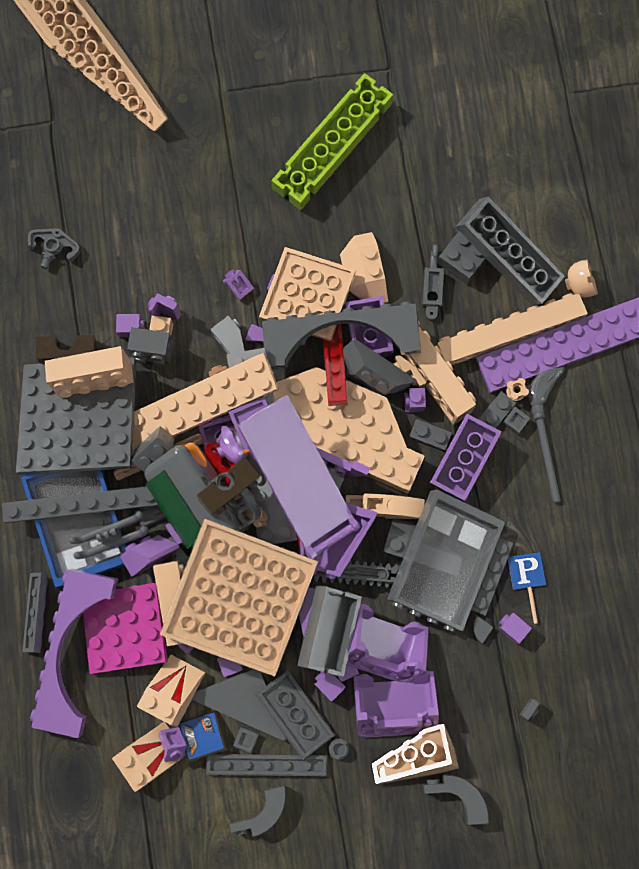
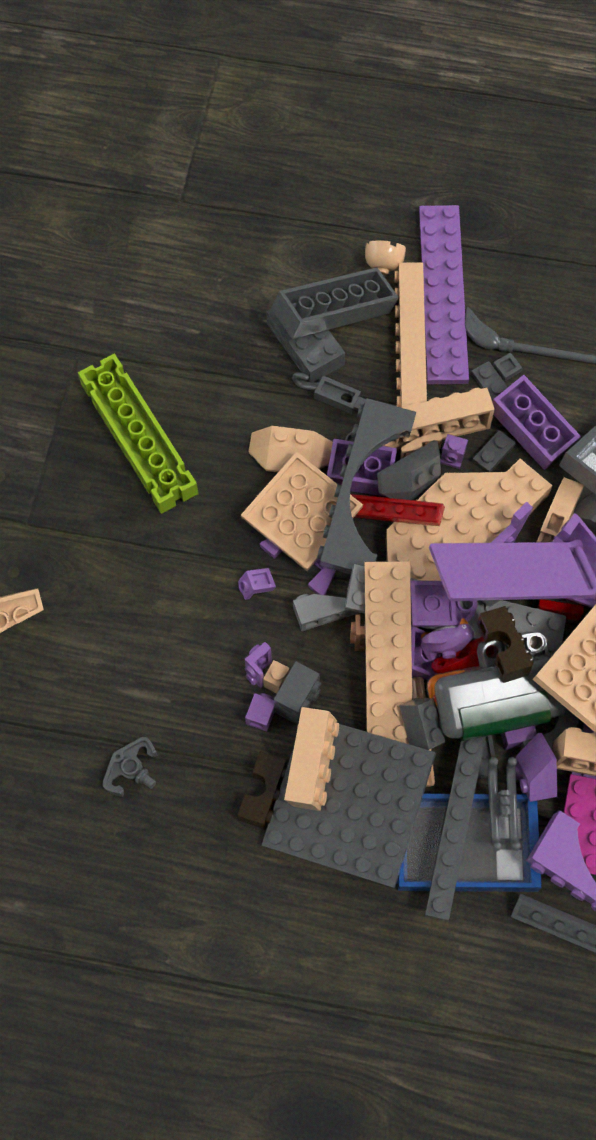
camera: 70 degrees left, 10 degrees down
light nougat brick [506,378,529,401] -> none

